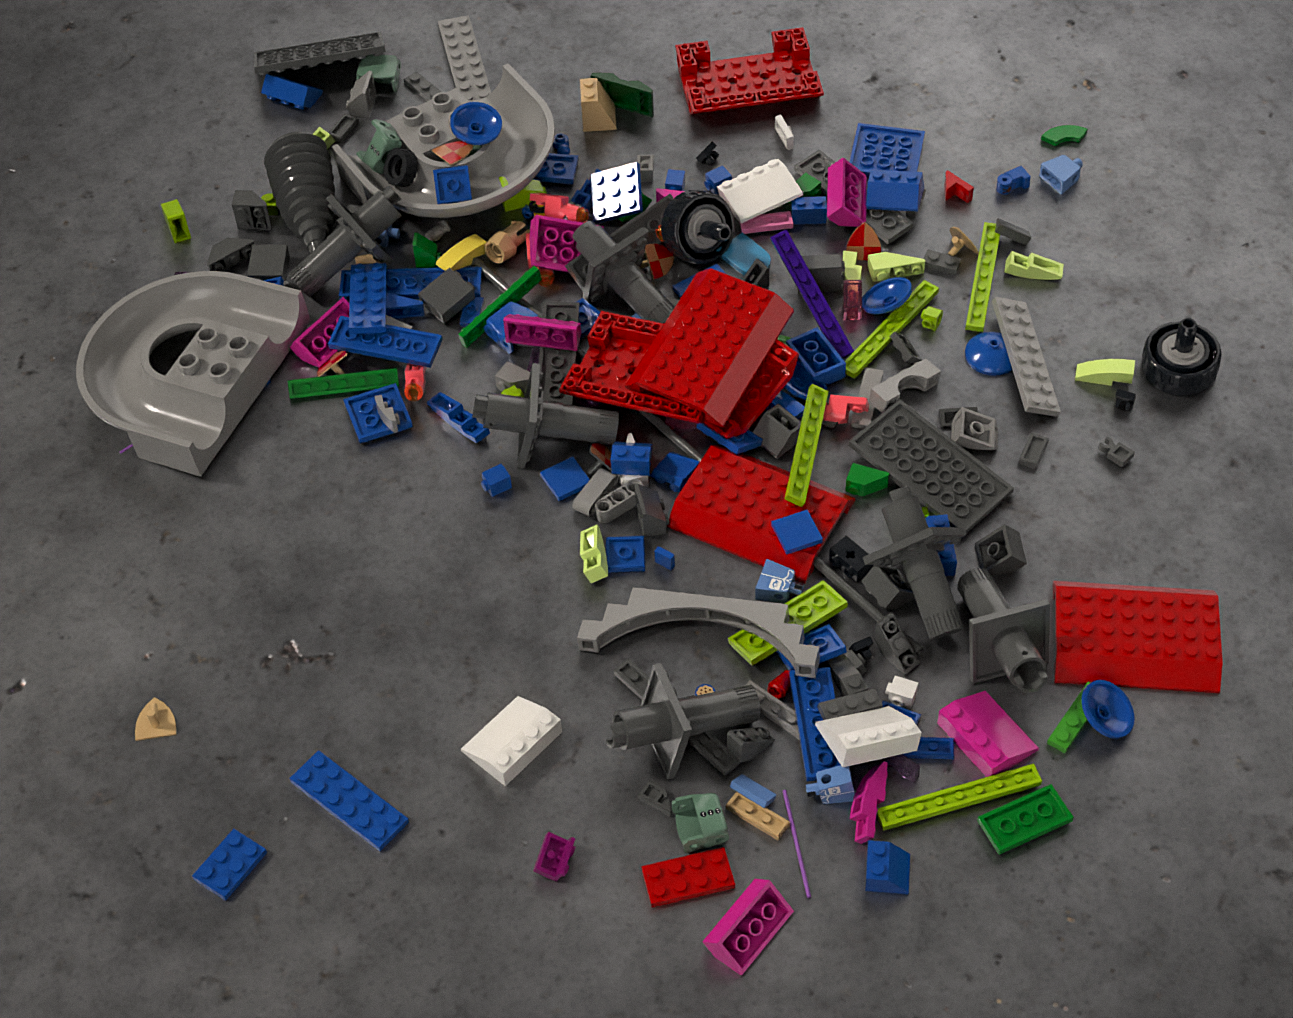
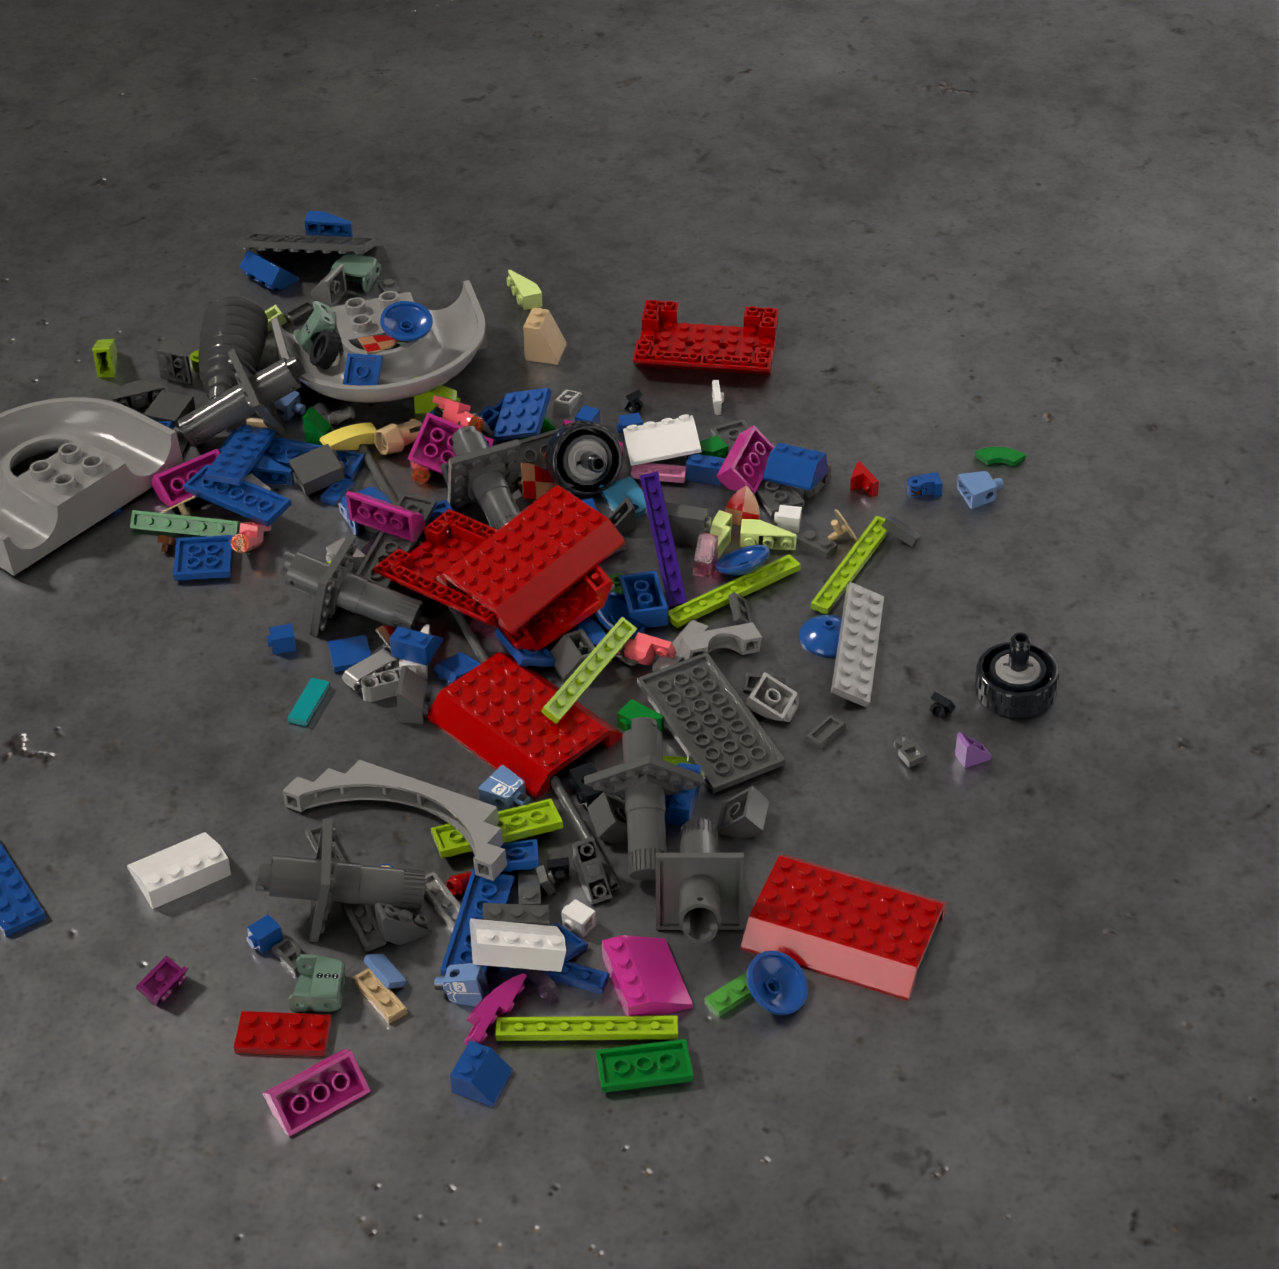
camera: 15 degrees right, 10 degrees down
light grey slope [374,395,400,433] -> none
blue slope [426,392,490,444] -> none
light grey plate [438,15,491,100] -> none
green plate [458,266,542,348] -> none
blue plate [533,153,579,184] -> none
blue plate [553,133,570,155] -> none
yellowish green slope [580,525,608,583] -> none
dark green slope [591,72,654,117] -> none
blue tile [606,536,645,573] -> none
blue tile [654,546,675,570] -> none
blue tile [771,510,823,555] -> none
medium lavender axle [782,790,811,898] -> none
blue plate [849,123,925,177] -> none
lime plate [921,306,943,331] -> none
yellowish green slope [1004,251,1064,280] -> none
yellowish green slope [1075,359,1135,386] -> none
none -> reddish brown tile [157,535,177,553]
none -> blue brick [247,914,283,954]
none -> teal tile [287,678,330,727]
none -> blue slope [304,211,353,237]
none -> yellowish green slope [506,270,543,310]
none -> white brick [774,505,802,533]
none -> medium lavender slope [955,732,993,768]

